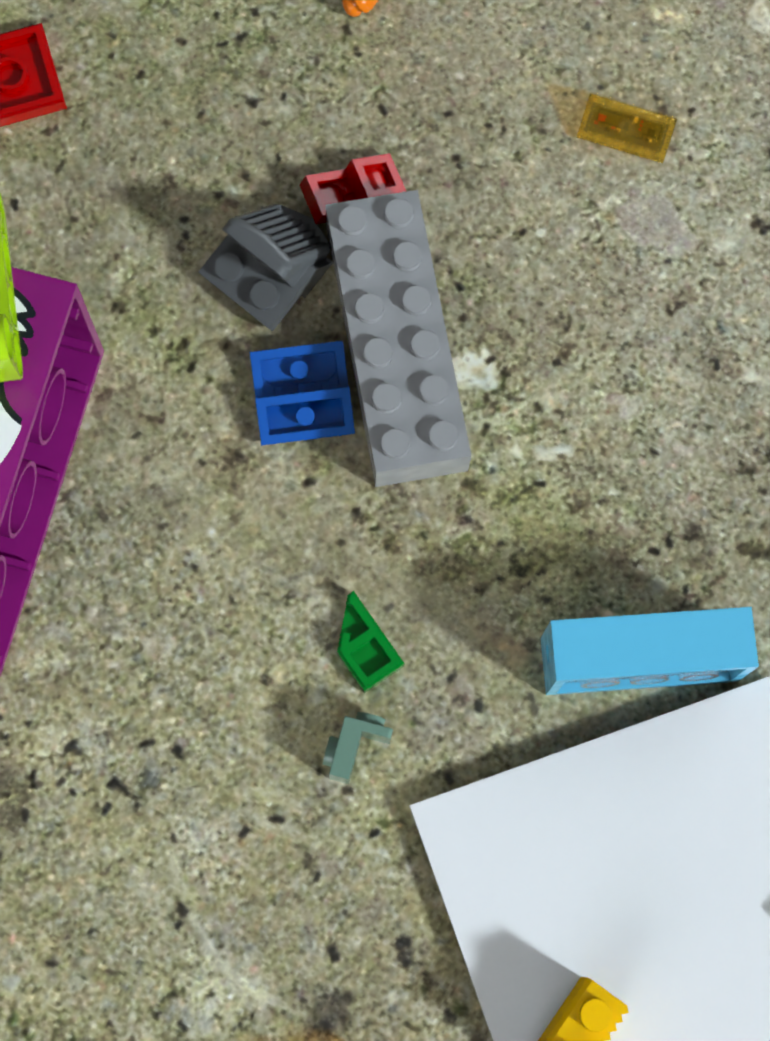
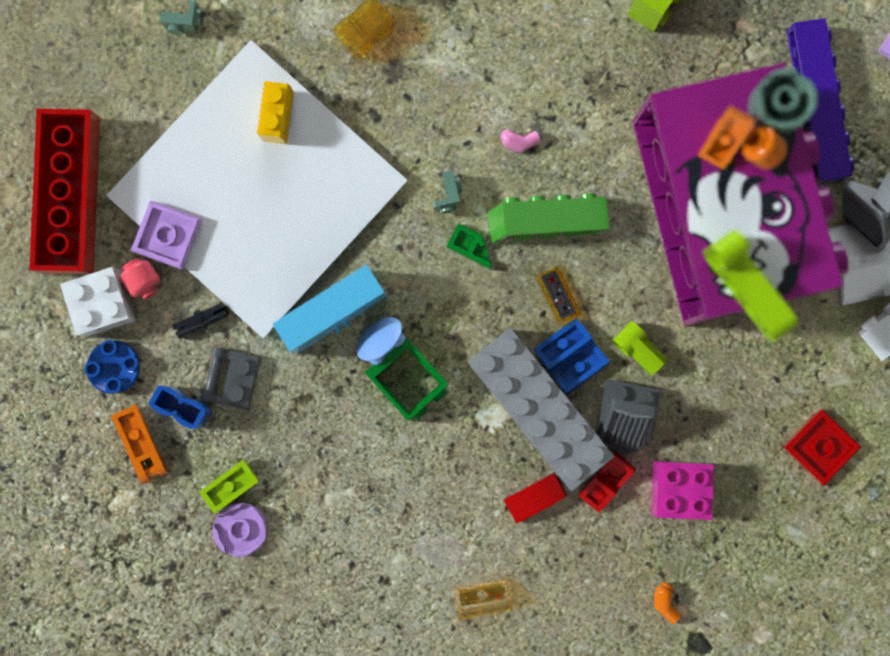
camera: 160 degrees right, 10 degrees up
none -> light blue dish [356,317,405,365]
none -> green window [364,336,449,421]
none -> bright green wedge [488,193,609,244]
none -> bright pink arm [500,129,541,153]
none -> red slope [504,472,568,524]
none -> slope [534,266,581,326]
none -> lime piece [612,321,668,376]
none -> dark pink brick [651,461,714,520]

